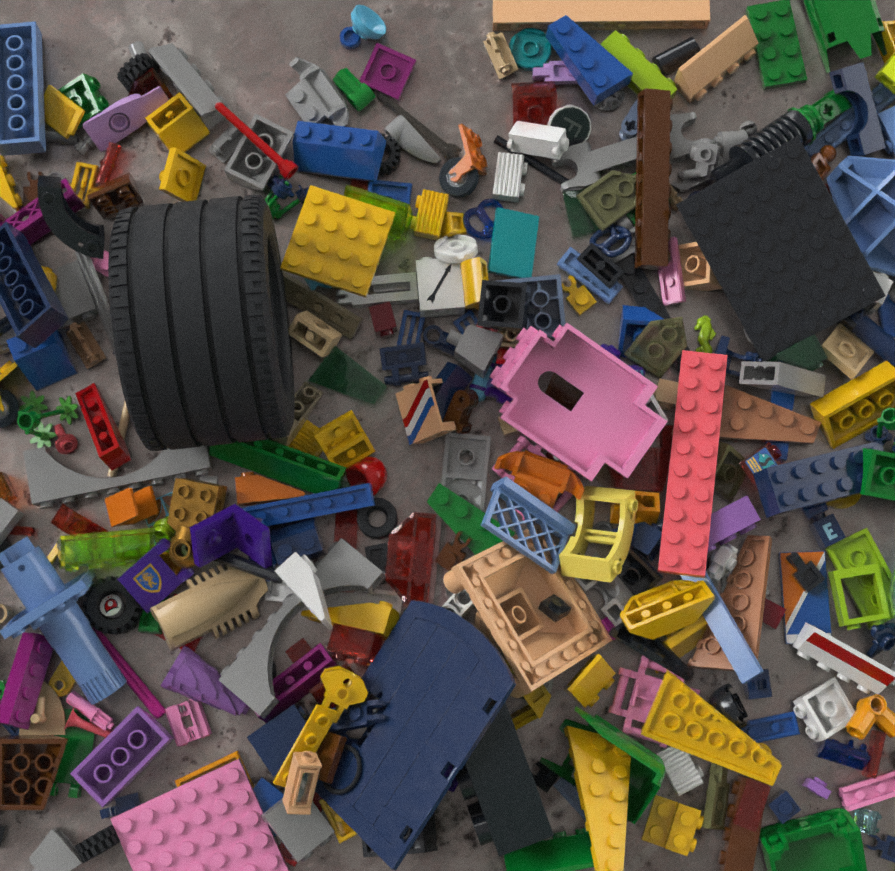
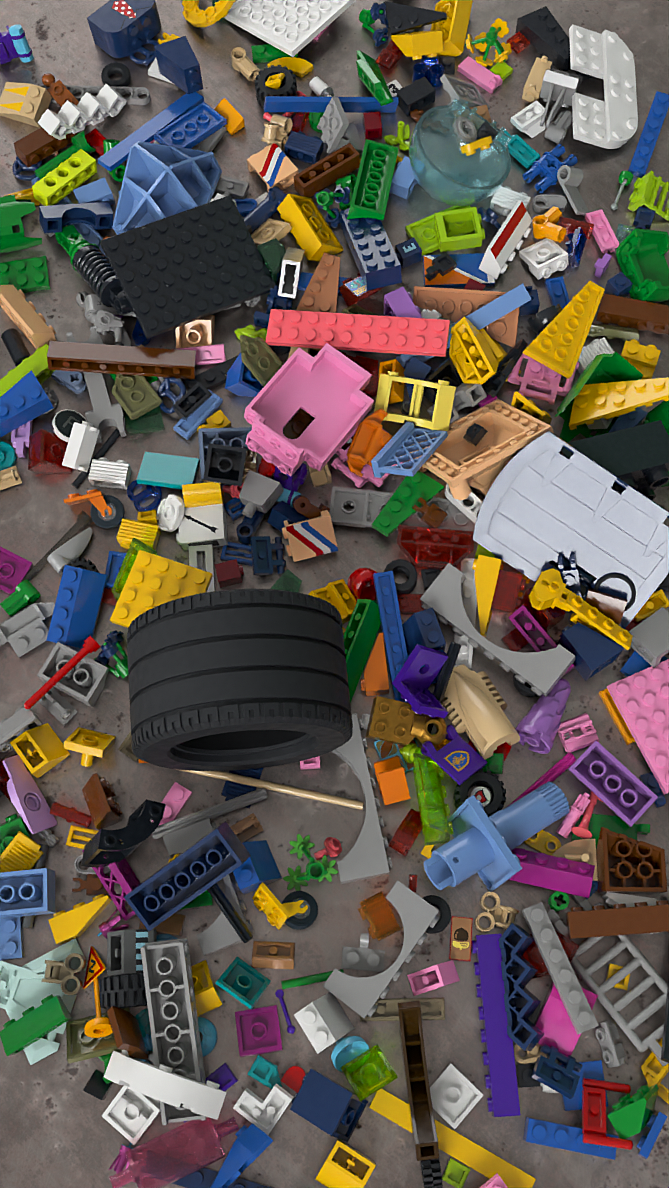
camera: 90 degrees left, 10 degrees down
red slope [75,383,132,471] -> none
white slope [275,552,333,631] -> none
light nougat window [282,751,322,815] -> none
clear red tile [732,778,771,832] -> none

